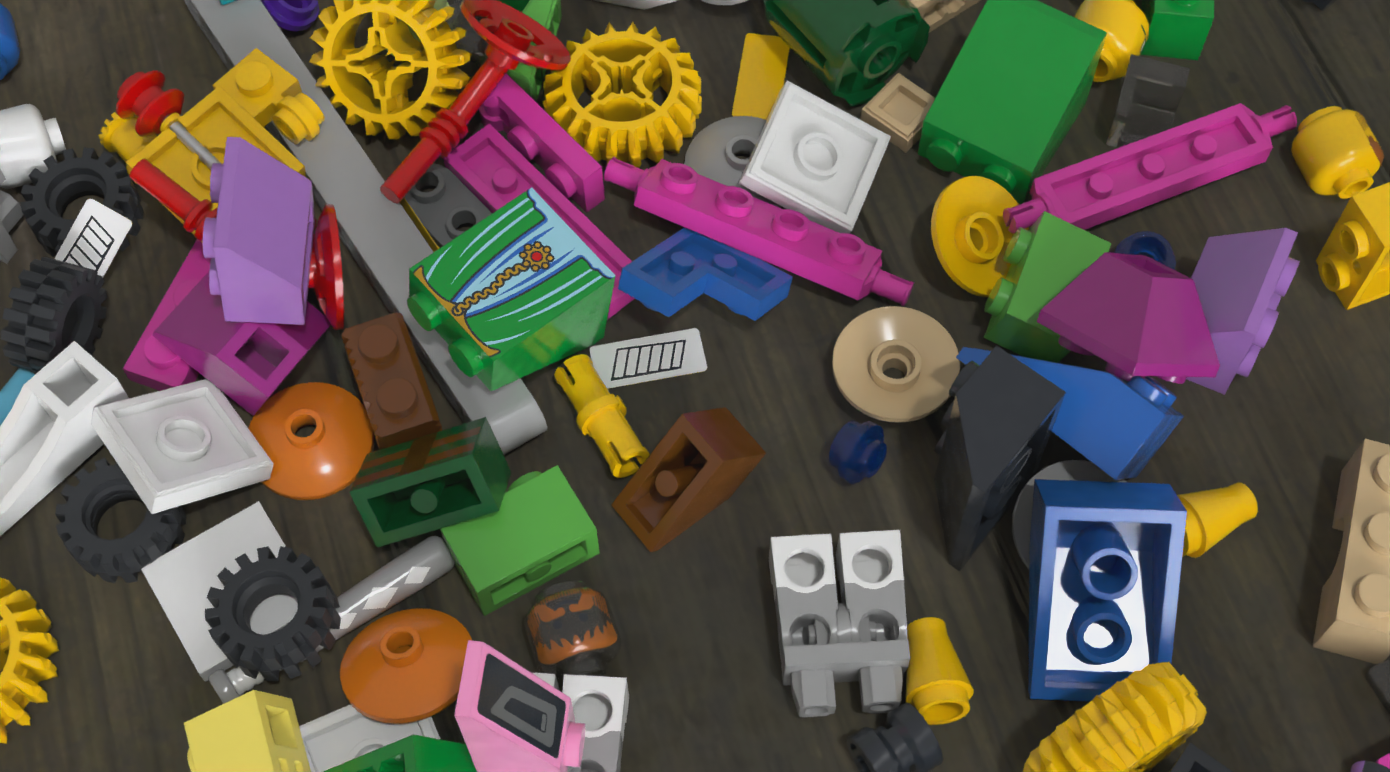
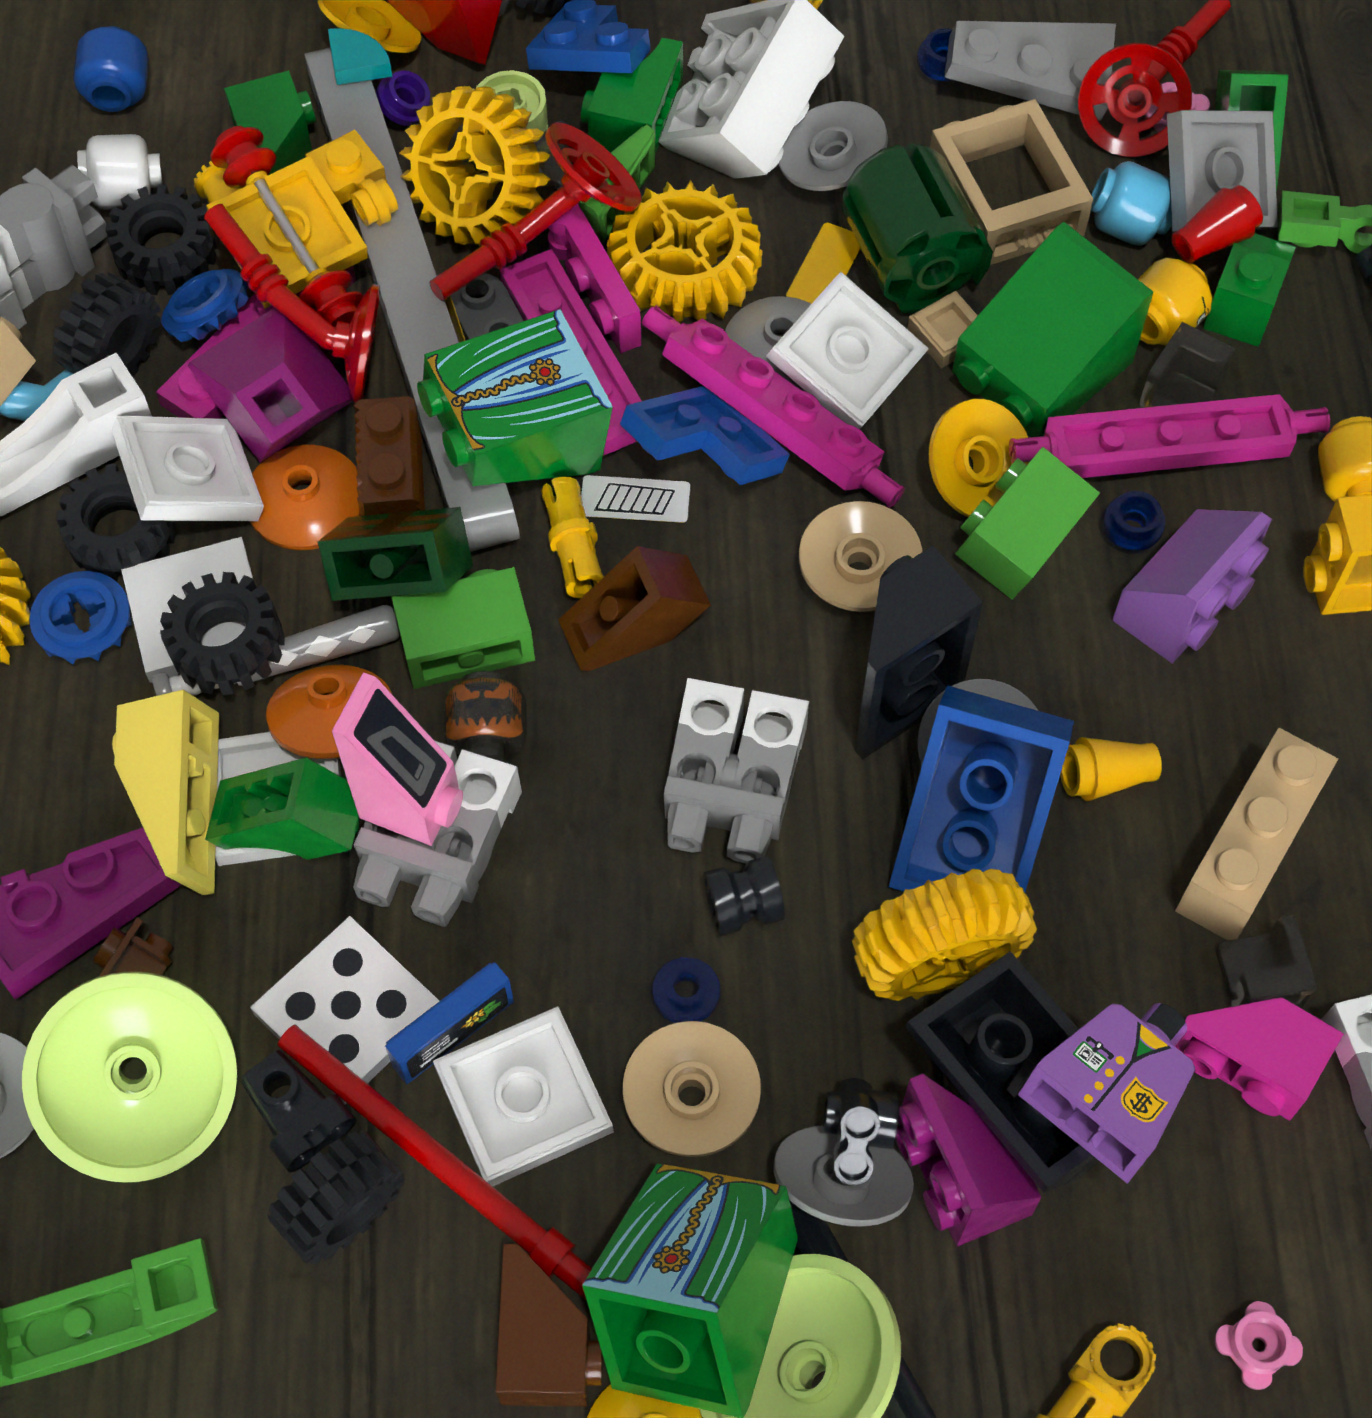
camera: 15 degrees right, 0 degrees up
white sticker [55,198,132,278] -> none
medium lavender slope [203,137,315,325] -> none
clear blue plate [829,420,887,484] -> none
yellow cone [906,617,974,725] -> none
blue slope [956,347,1184,480] -> none
magenta slope [1037,252,1220,384] -> none
none -> blue gear [29,571,132,665]
none -> blue gear [161,269,249,342]
none -> green slope [224,70,316,175]

